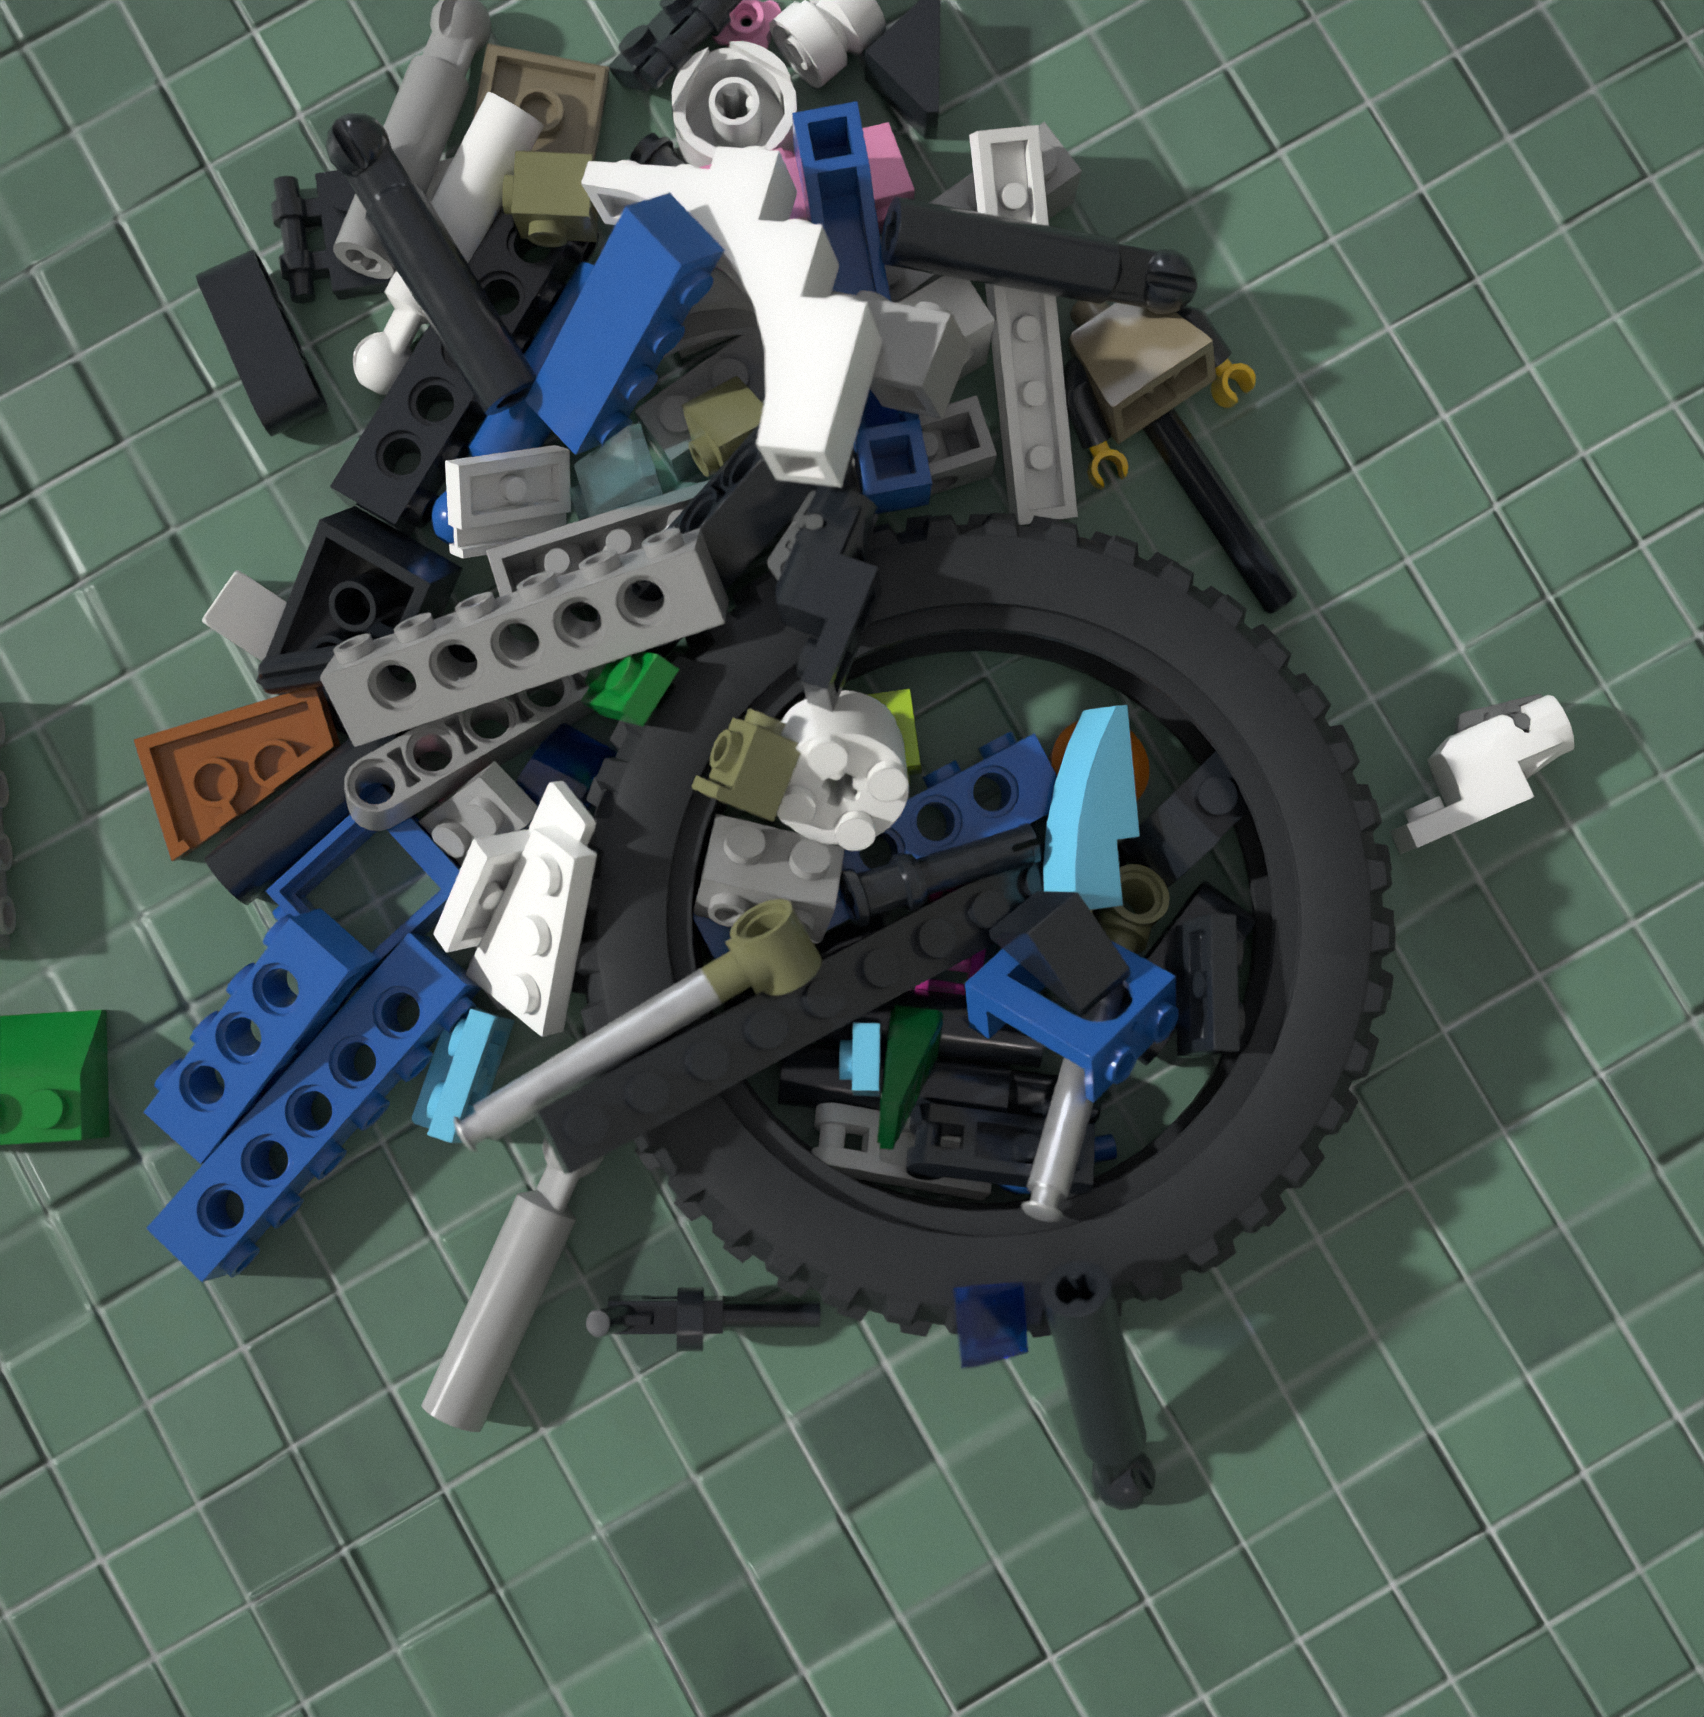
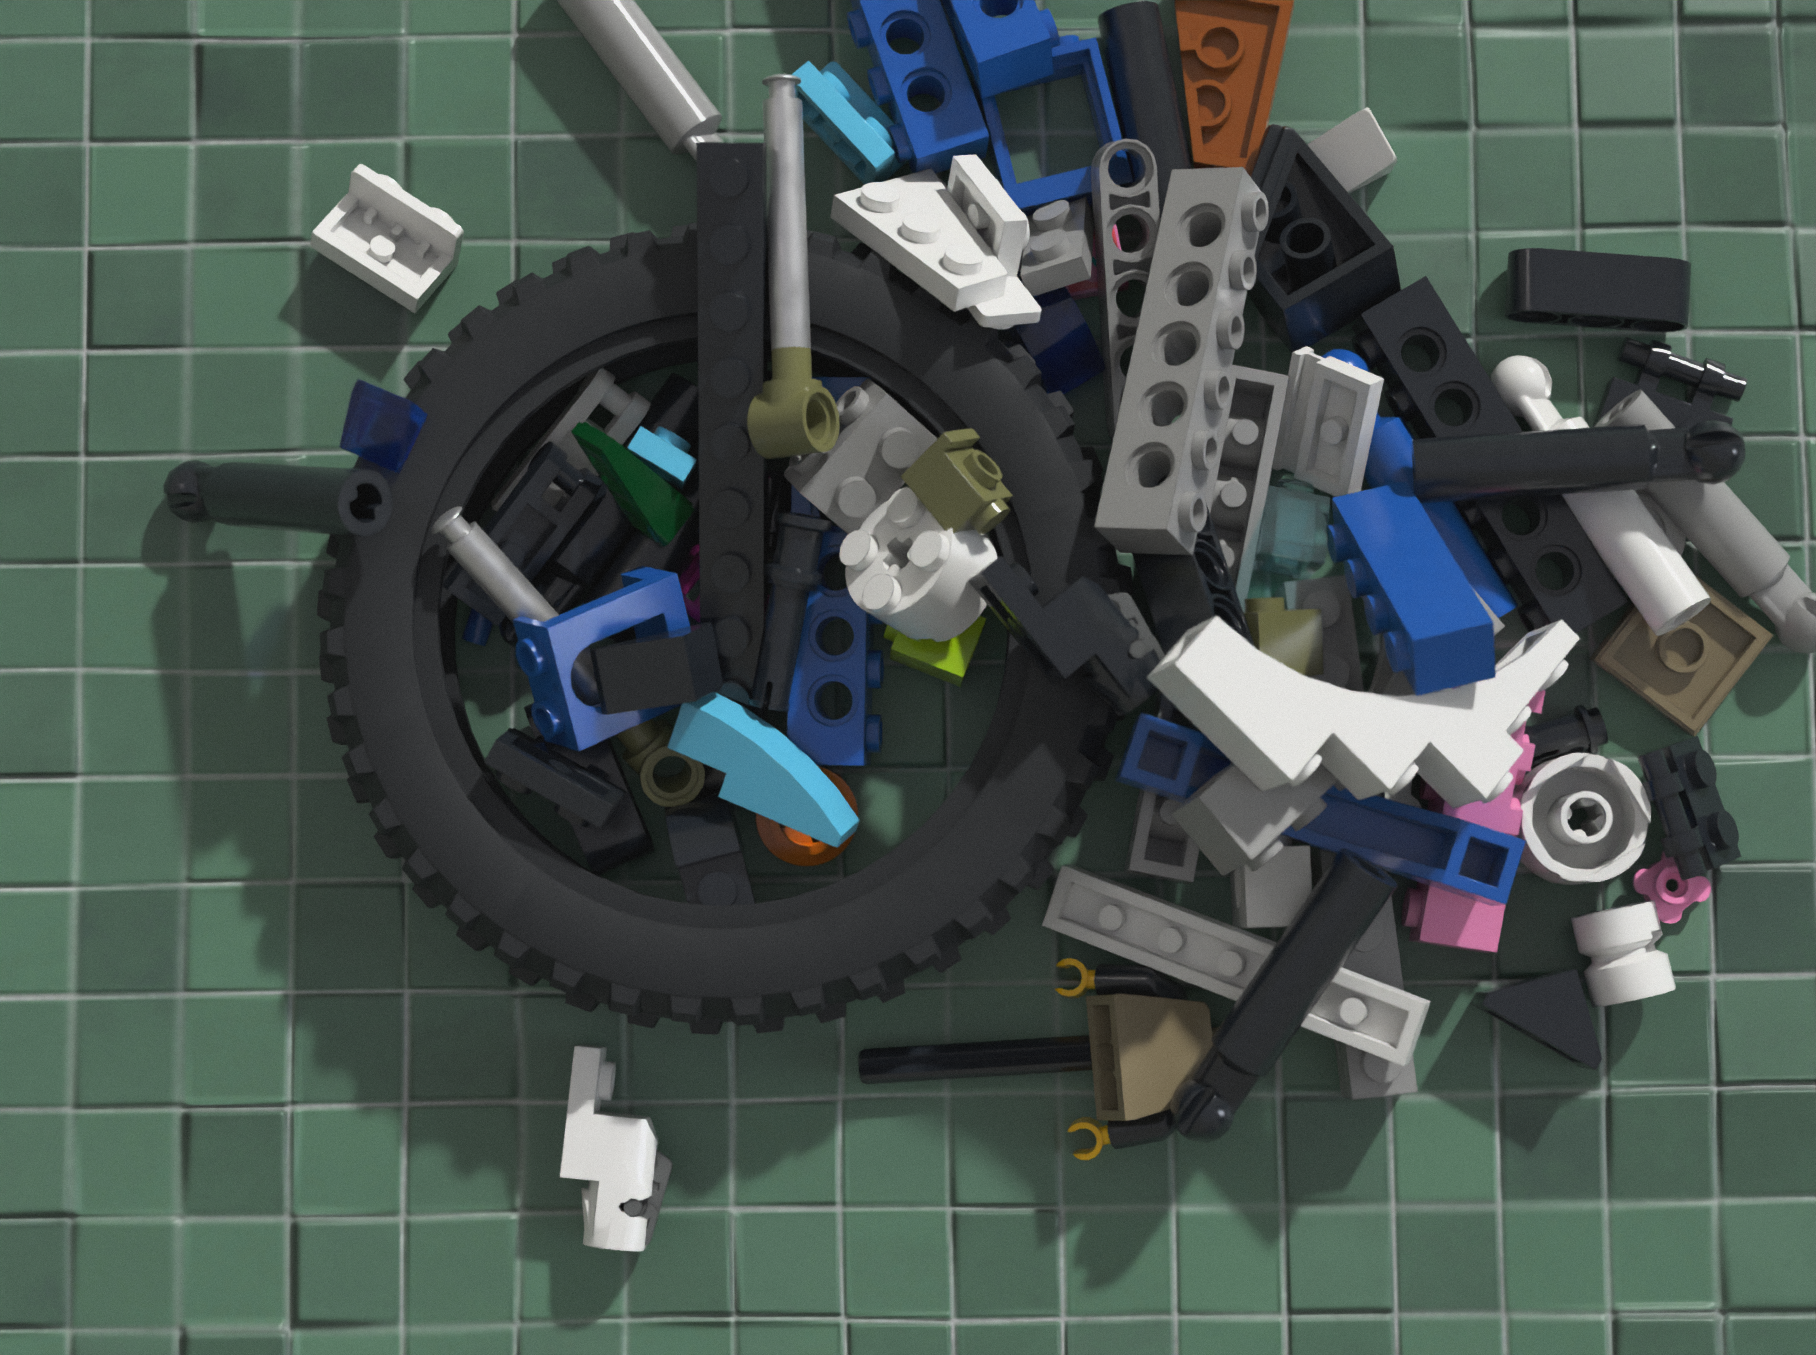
camera: 120 degrees right, 0 degrees up
olive brick [502,151,598,247] -> none
green plate [580,652,679,726] -> none
black piece [586,1287,820,1352] -> none
none -> white bracket [310,164,464,313]

